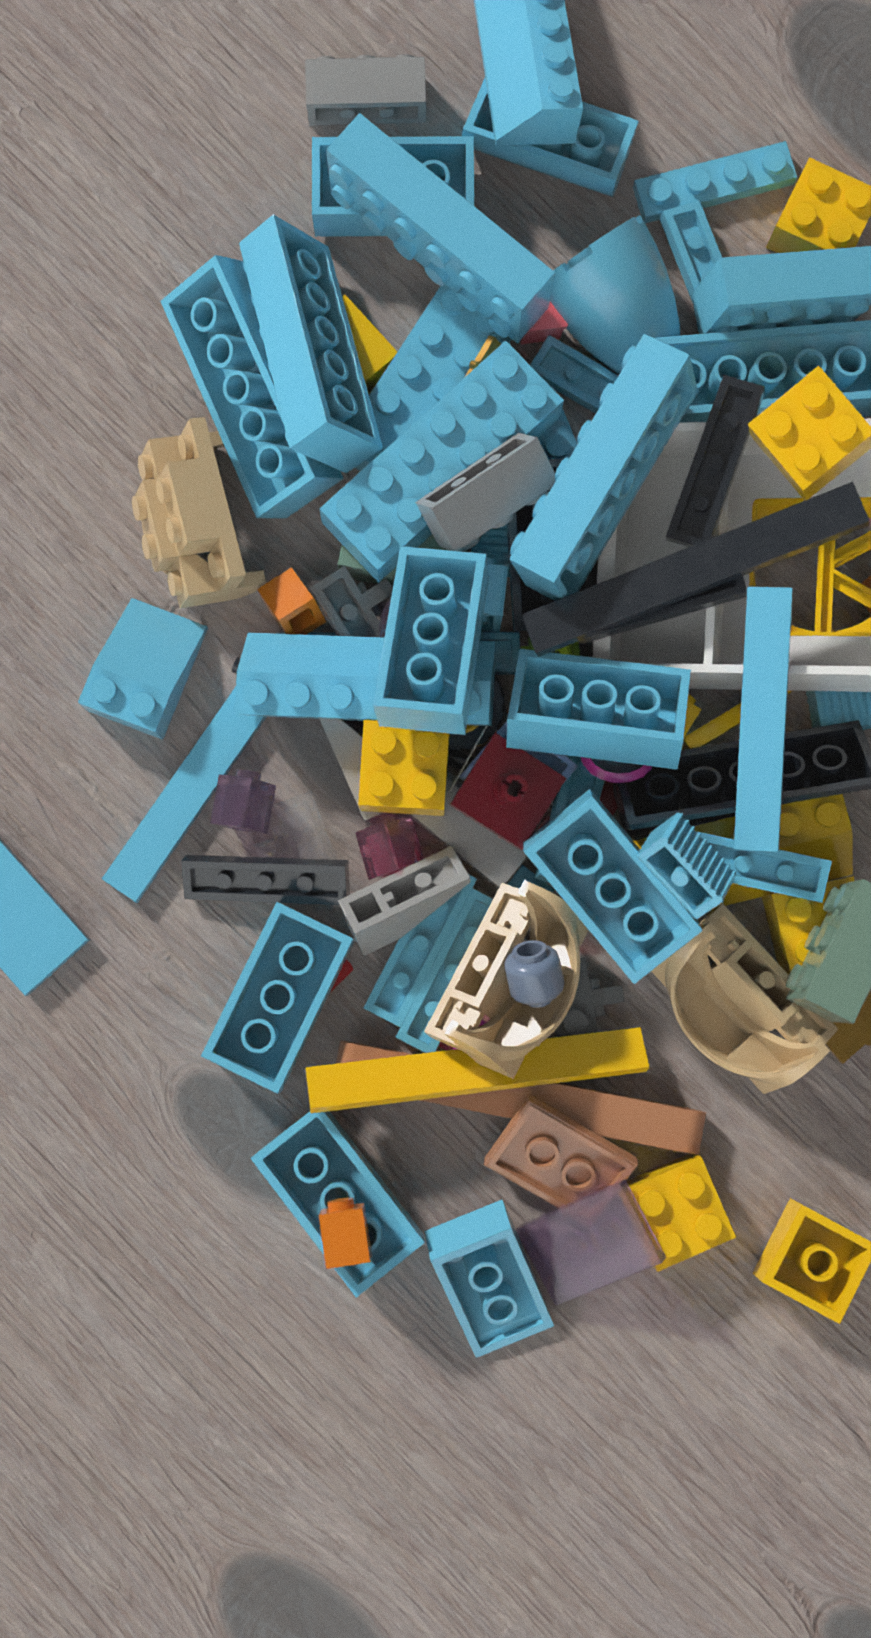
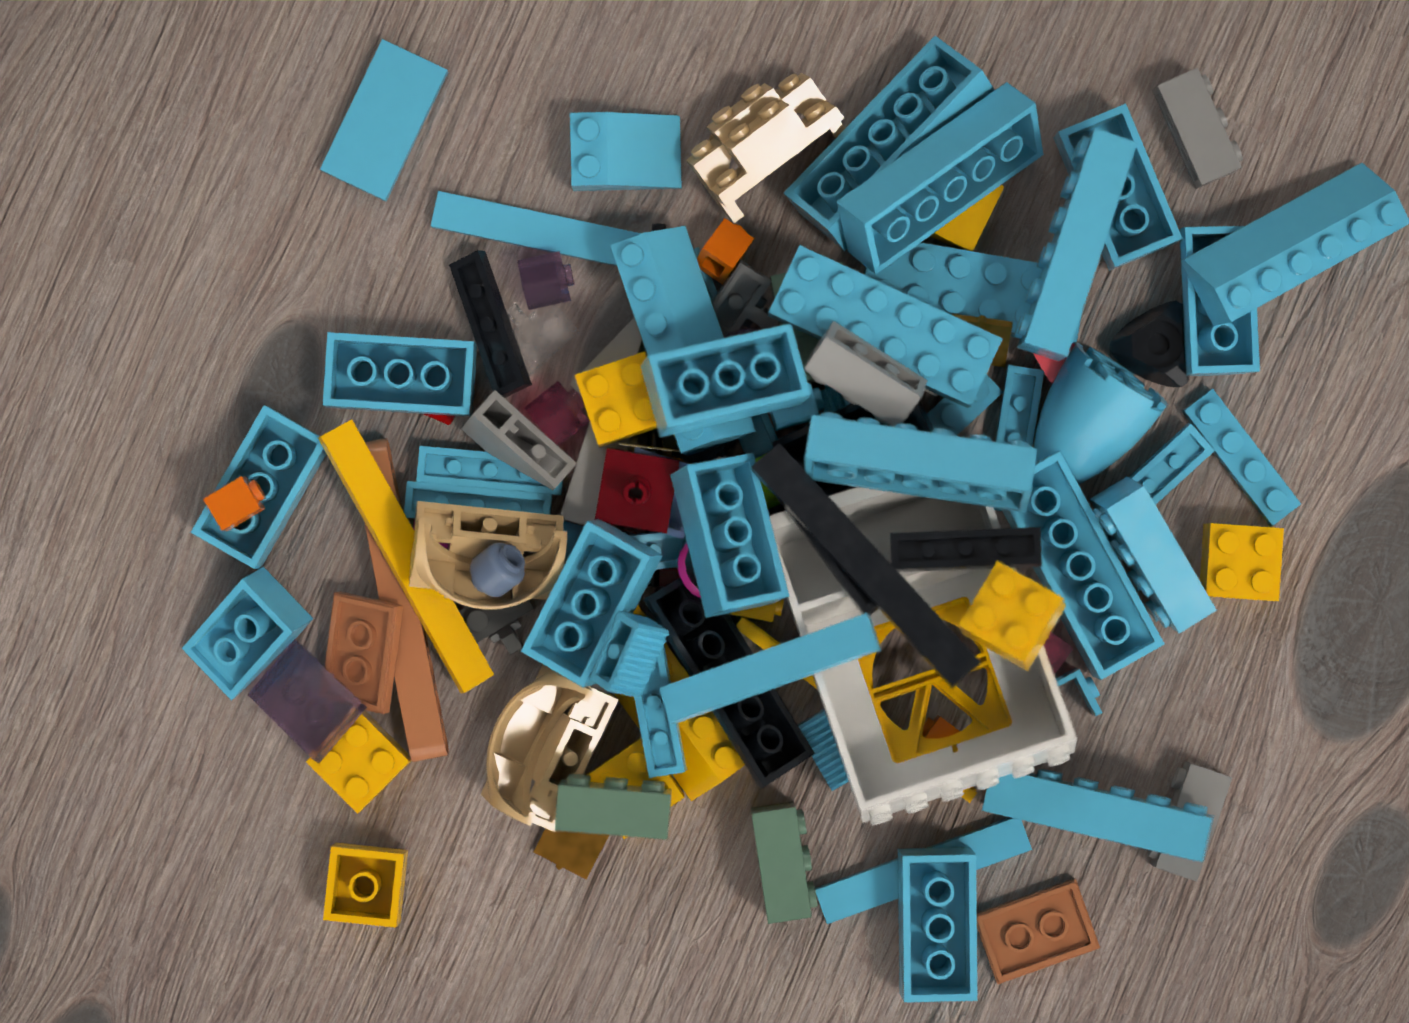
camera: 70 degrees right, 5 degrees up
none -> black hat [1110,301,1189,387]

